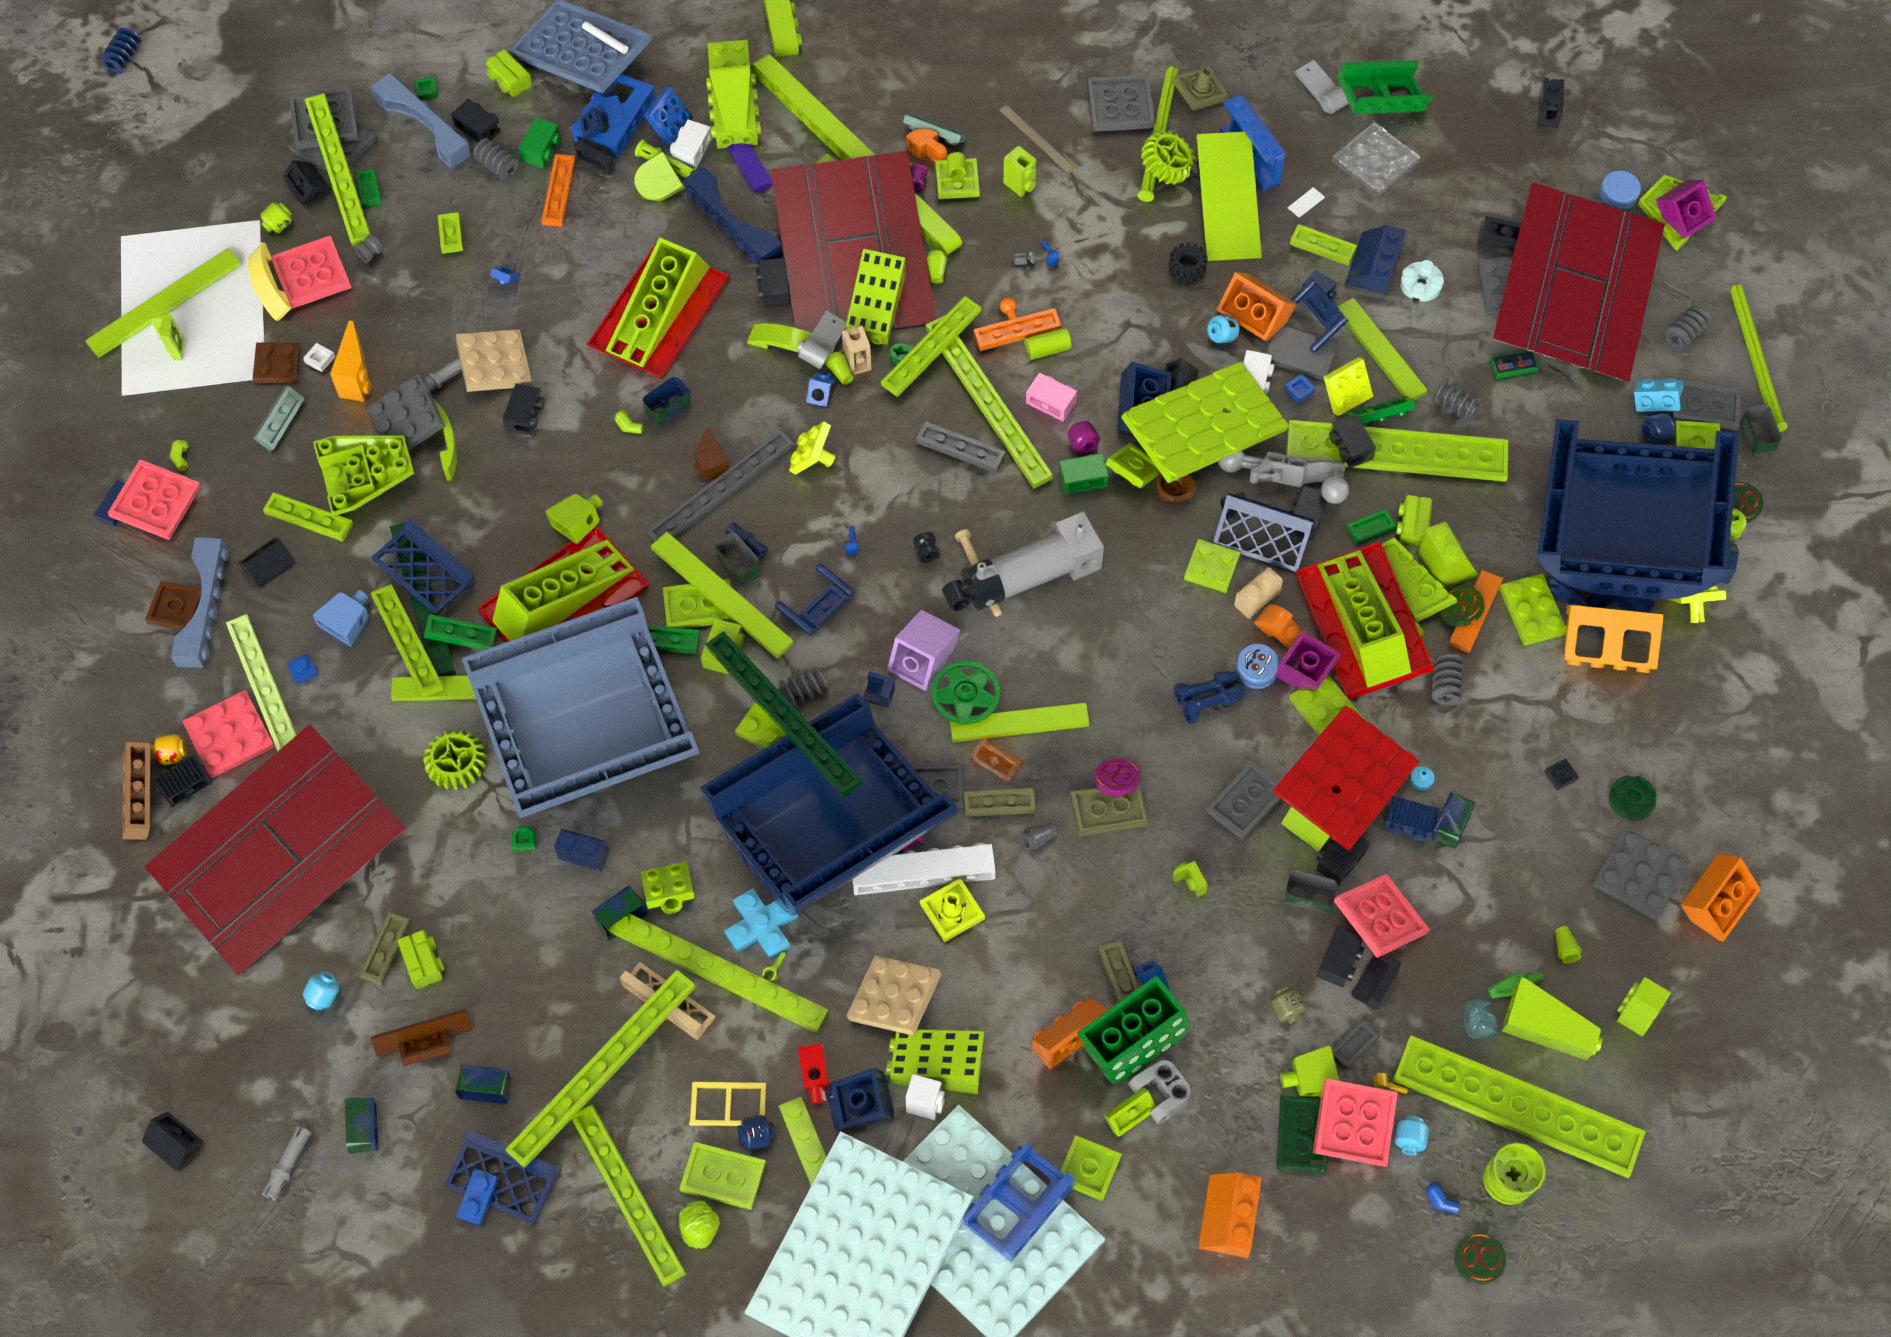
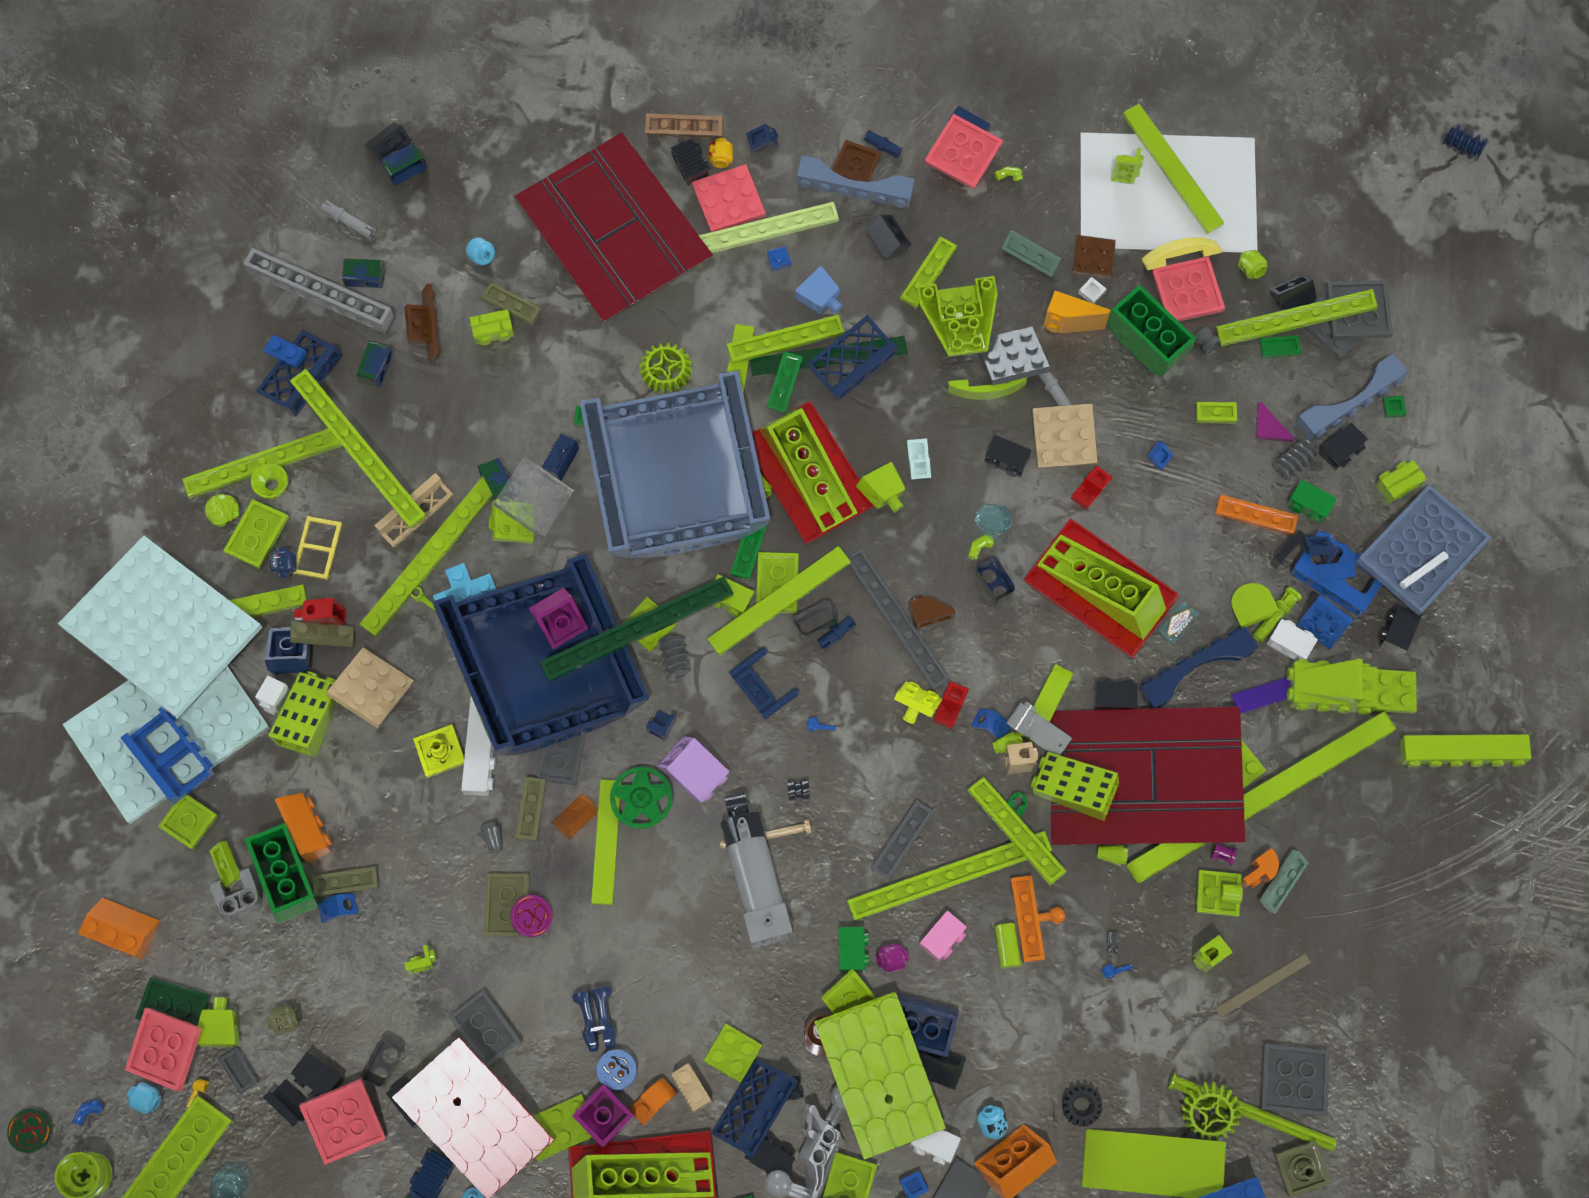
camera: 100 degrees right, 10 degrees up
none -> light grey brick [243,248,395,334]
none -> lime piece [251,463,288,499]
none -> olive plate [290,621,353,647]
none -> dark blue piece [381,143,428,185]
none -> clear plate [492,456,574,539]
none -> magenta slope [529,588,588,649]
none -> dark blue bracket [746,123,778,152]
none -> dark blue pin [864,130,903,159]
none -> light aqua slope [907,438,931,480]
none -> red slope [933,681,969,729]
none -> clear light blue hair [975,504,1013,538]
none -> red slope [1071,466,1113,510]
none -> green brick [1108,285,1197,376]
none -> tile [1157,601,1199,645]
none -> magenta tile [1256,402,1294,442]
none -> black brick [1379,605,1422,656]

